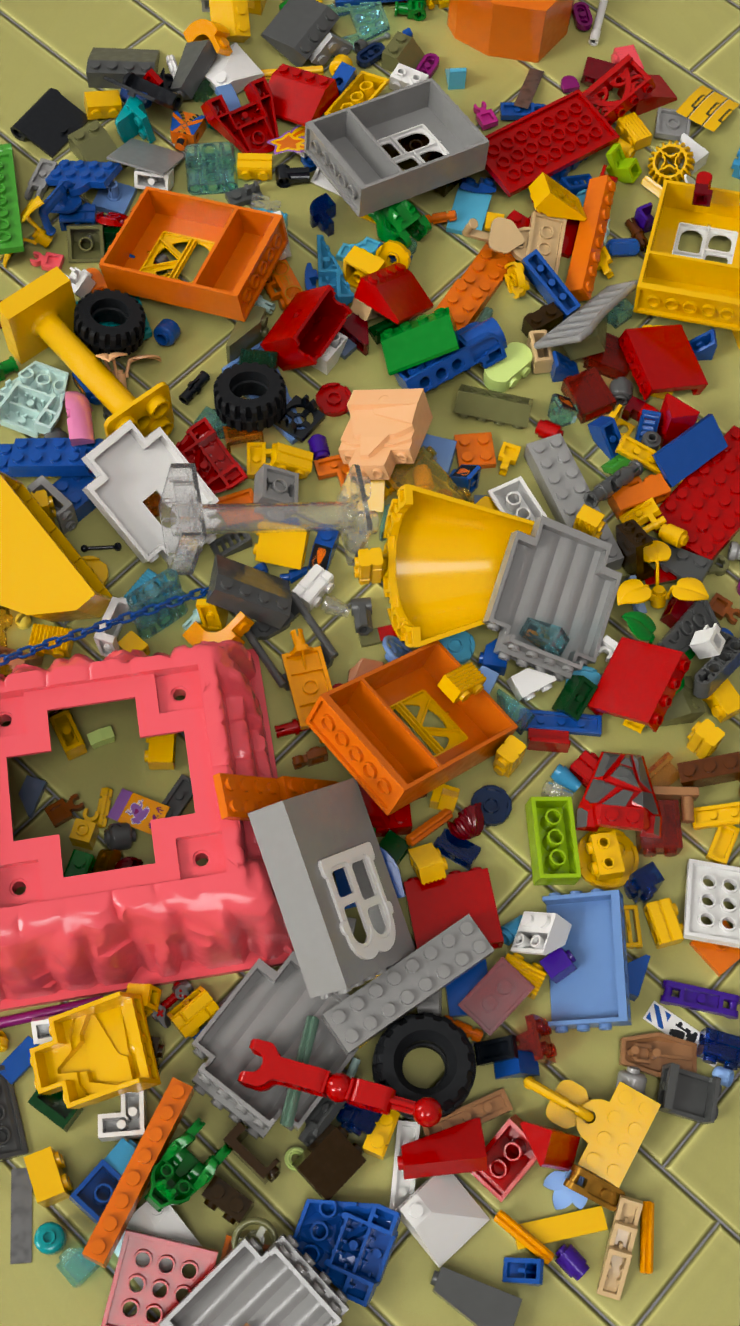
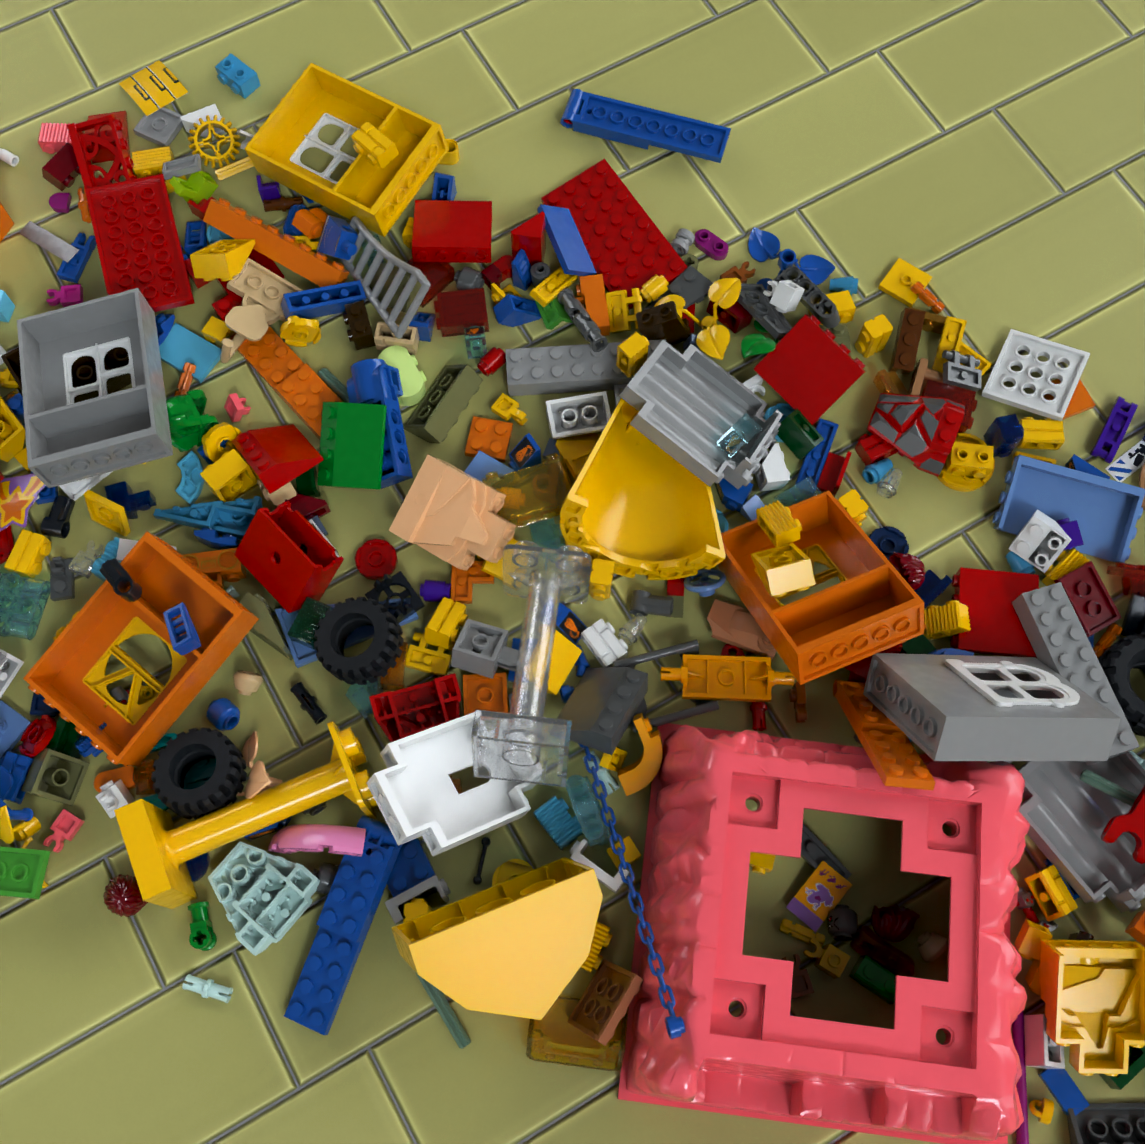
camera: 70 degrees left, 5 degrees up
lime brick [525,796,581,886] -> none
dark red leg [692,171,713,207] -> none
none -> yellow plate [84,489,131,536]
none -> black piece [99,558,142,602]
none -> light grey tile [162,154,202,180]
none -> blue slope [163,602,201,655]
none -> clear blue tile [186,852,210,882]
none -> coral tile [224,393,251,423]
none -> tan cone [233,670,263,696]
none -> orange brick [292,208,328,239]
none -> blue torso [317,215,358,260]
none -> yellow brick [351,122,398,169]
none -> yellow slope [751,543,816,597]
none -> dark grey plate [942,350,982,392]

